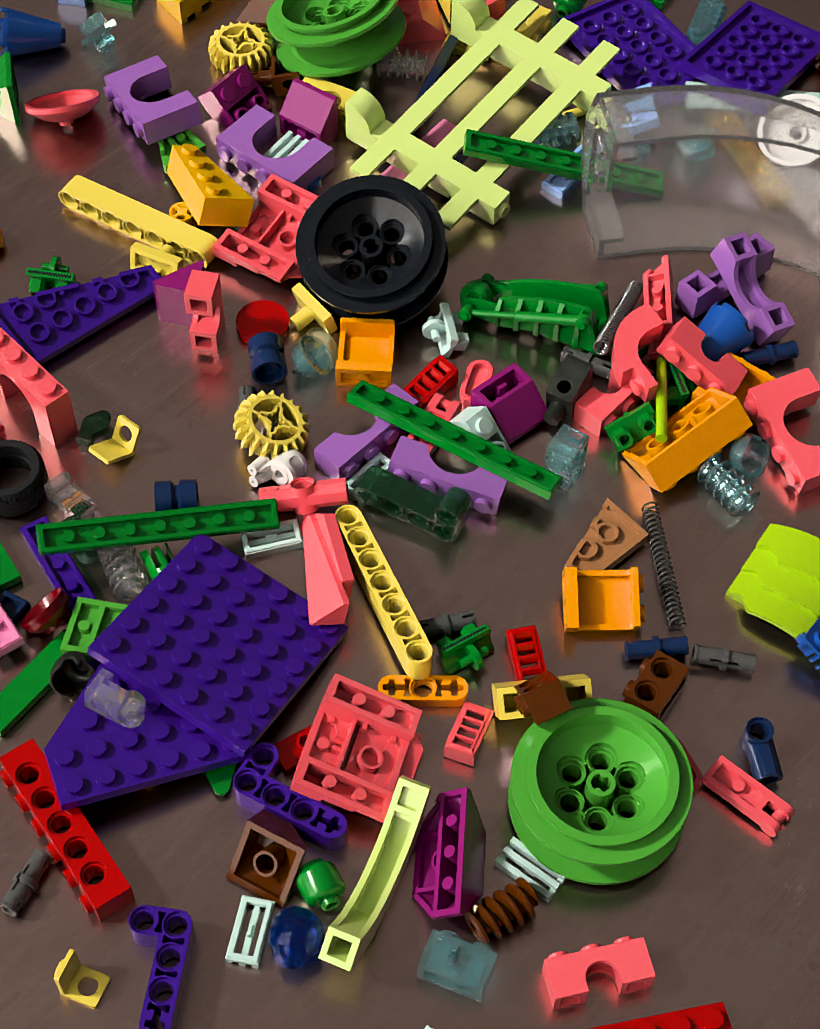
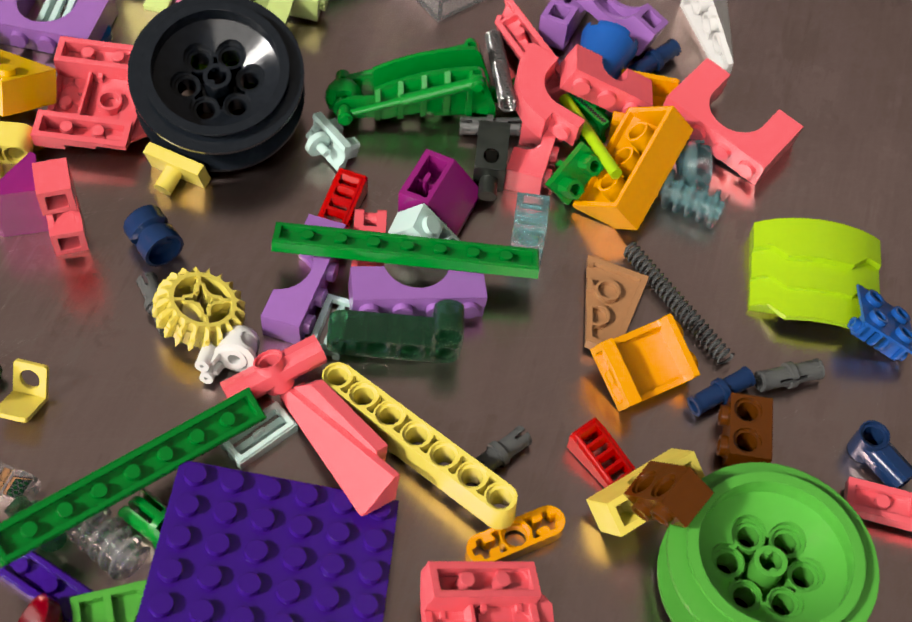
camera: 30 degrees left, 0 degrees up
dark blue wheel [154,479,199,511] -> none
red tile [235,300,290,344] -> none
clear light blue piece [291,327,338,379] -> none
light orange panel [335,317,395,388] -> none
green hips [436,623,495,675] -> none
coral slope [443,701,495,767] -> none
coral tile [459,360,494,407] -> none

